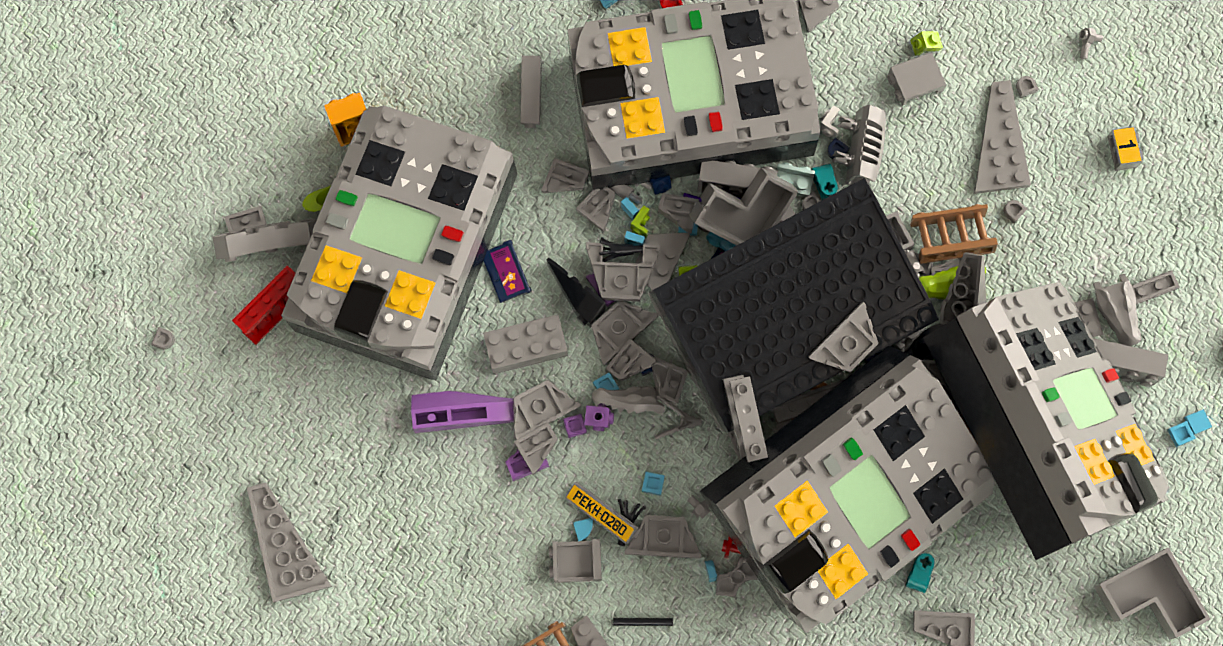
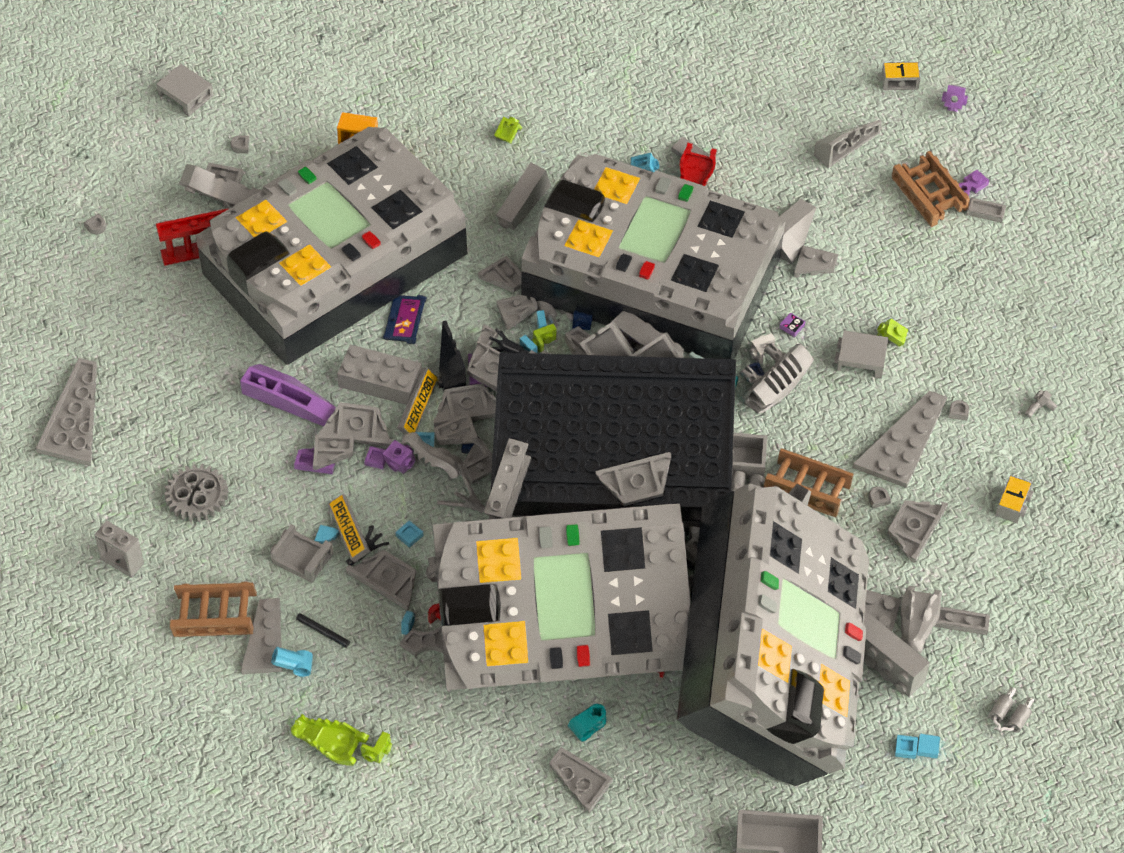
camera: 30 degrees right, 20 degrees down
none -> light grey panel [156,64,213,116]
none -> light grey gear [164,464,229,522]
none -> light grey tile [231,135,250,153]
none -> tile [397,367,437,435]
none -> lime bracket [494,117,522,144]
none -> tile [779,313,806,337]
none -> light grey wing [887,501,948,563]

